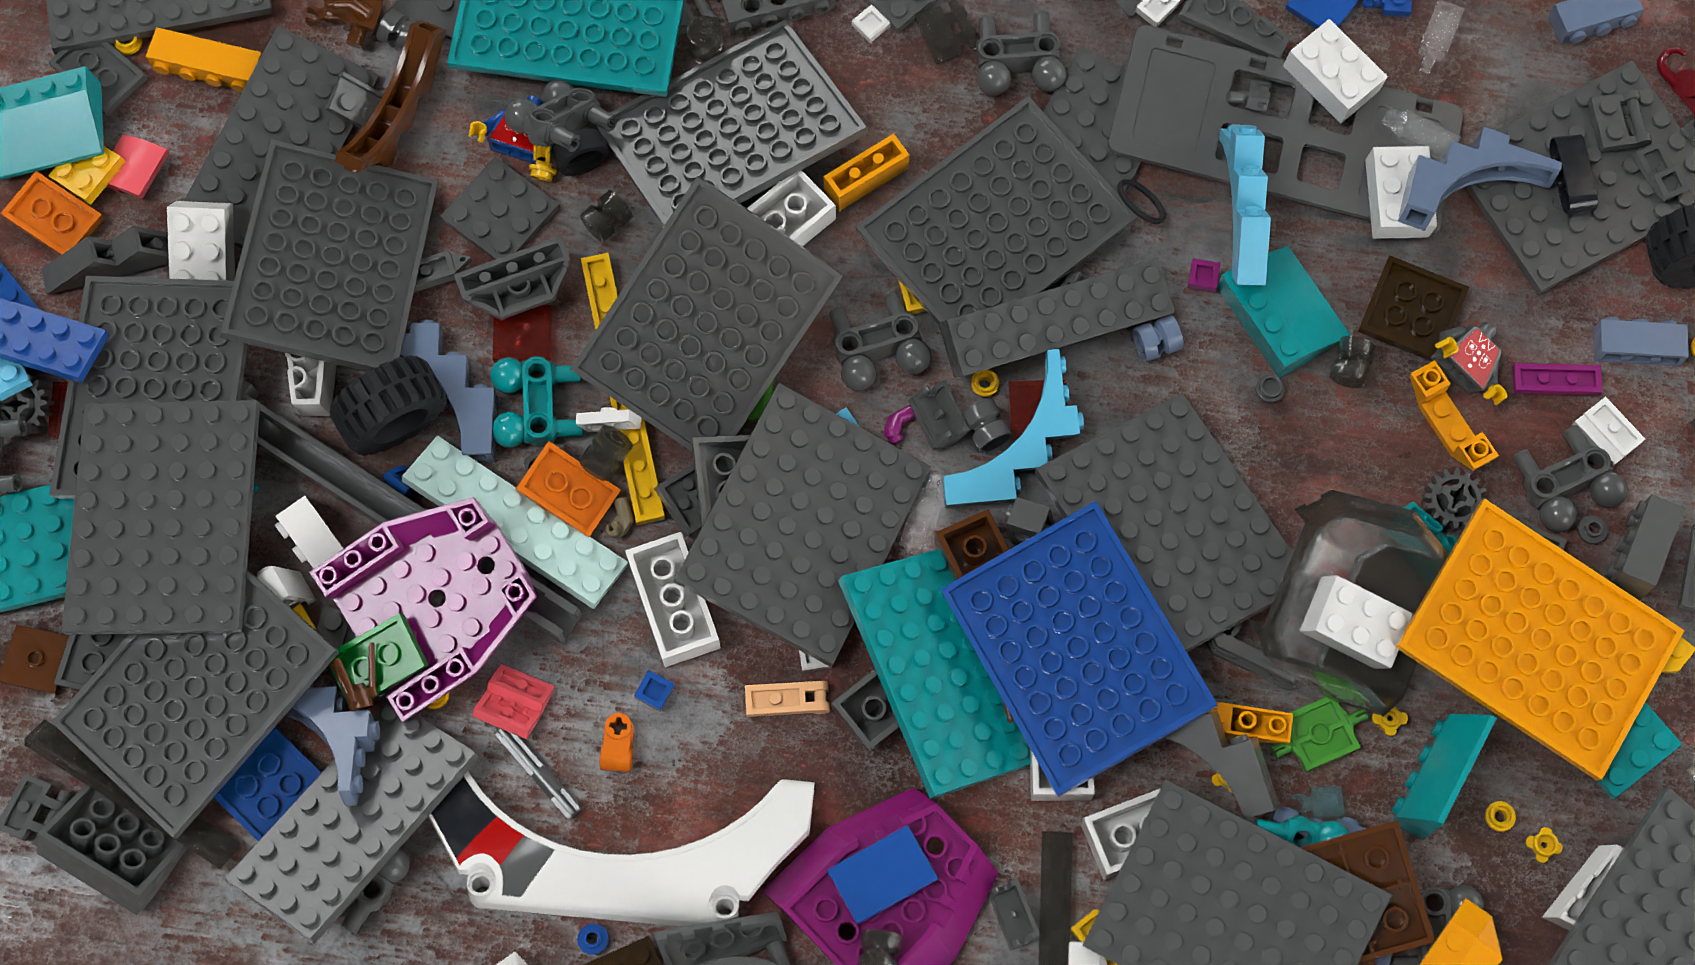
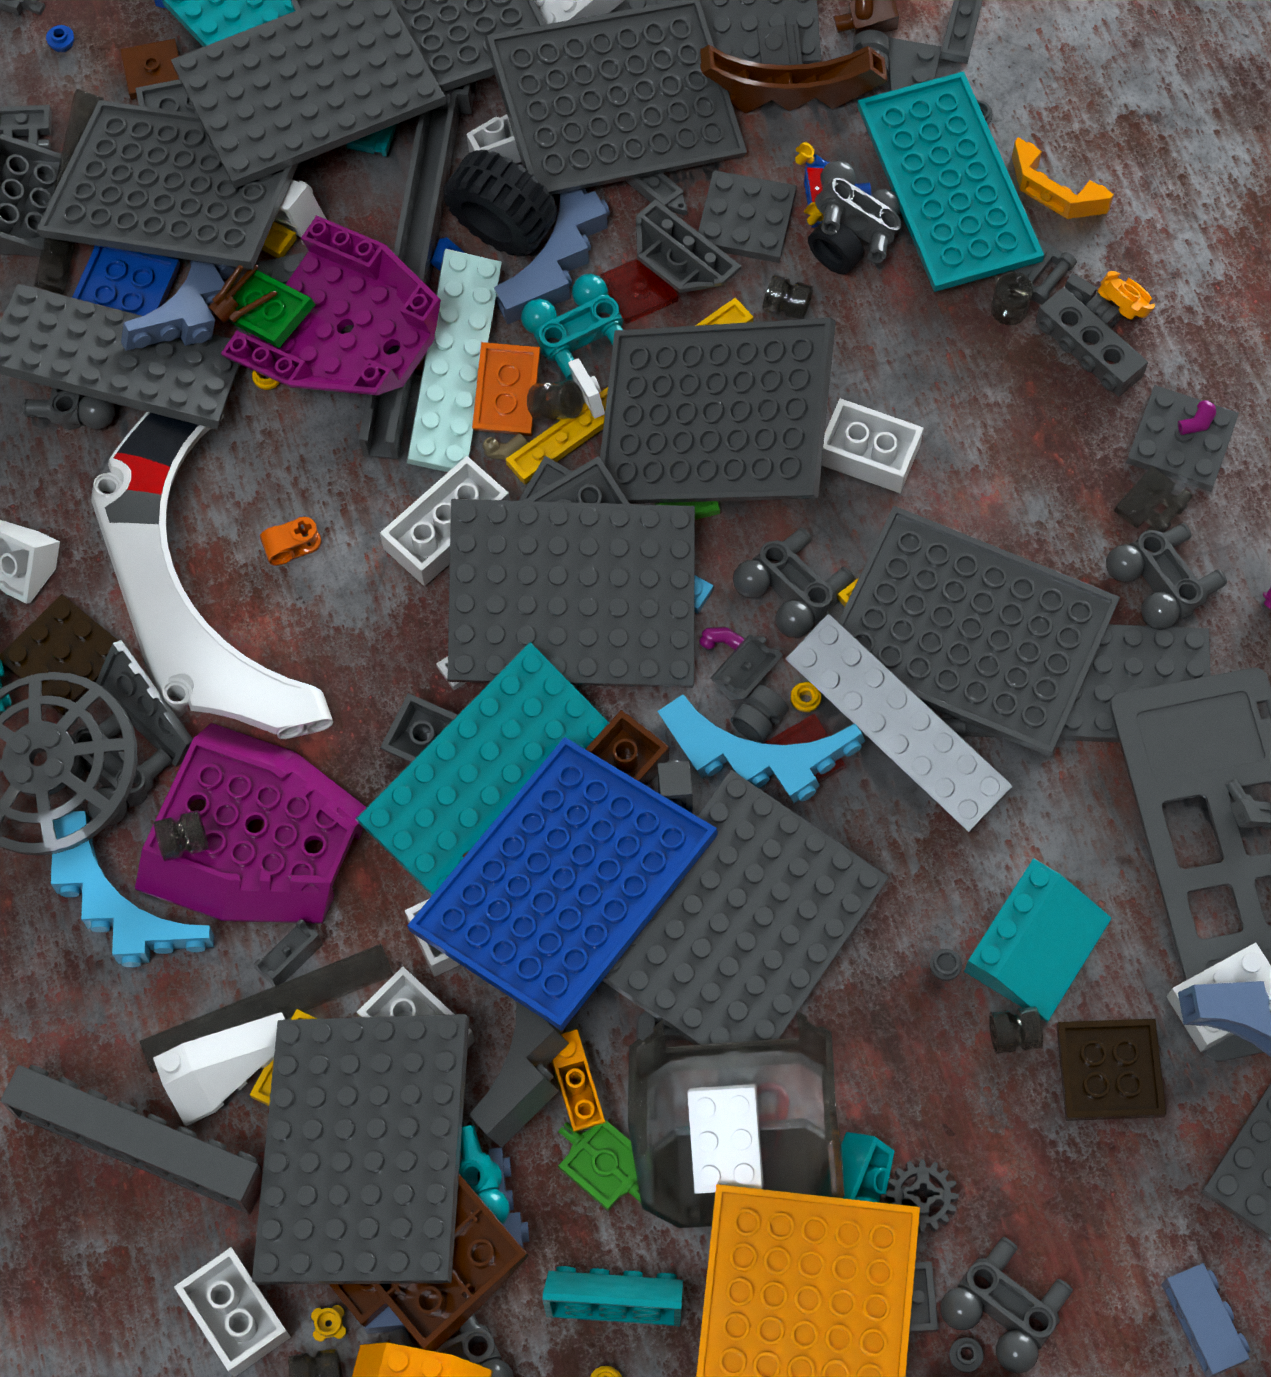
camera: 65 degrees right, 5 degrees down
white wedge [275,496,343,583] -> none
coral slope [472,664,555,739] -> none
axle [495,728,581,820] -> none
yellow plate [529,160,557,182] -> none
blue plate [577,924,608,955] -> none
plate [594,20,868,227] -> none
blue plate [634,670,675,712] -> none
light nougat plate [745,681,830,717] -> none
light orange brick [824,133,910,211] -> none
blue tile [827,825,938,925] -> none
white tile [852,4,890,43] -> none
clear hinge [899,473,944,554] -> none
black tyre [1117,179,1166,224] -> none
sand blue wheel [1132,315,1184,362] -> none
magenta plate [1187,258,1221,293] -> none
medium azure arch [1219,124,1271,285] -> none
clear light blue plate [1289,786,1345,819] -> none
yellow plate [1372,701,1408,736] -> none
light orange slope [1410,360,1499,471] -> none
torso [1431,322,1507,406] -> none
magenta plate [1512,363,1602,396] -> none
white plate [1572,396,1645,467] -> none

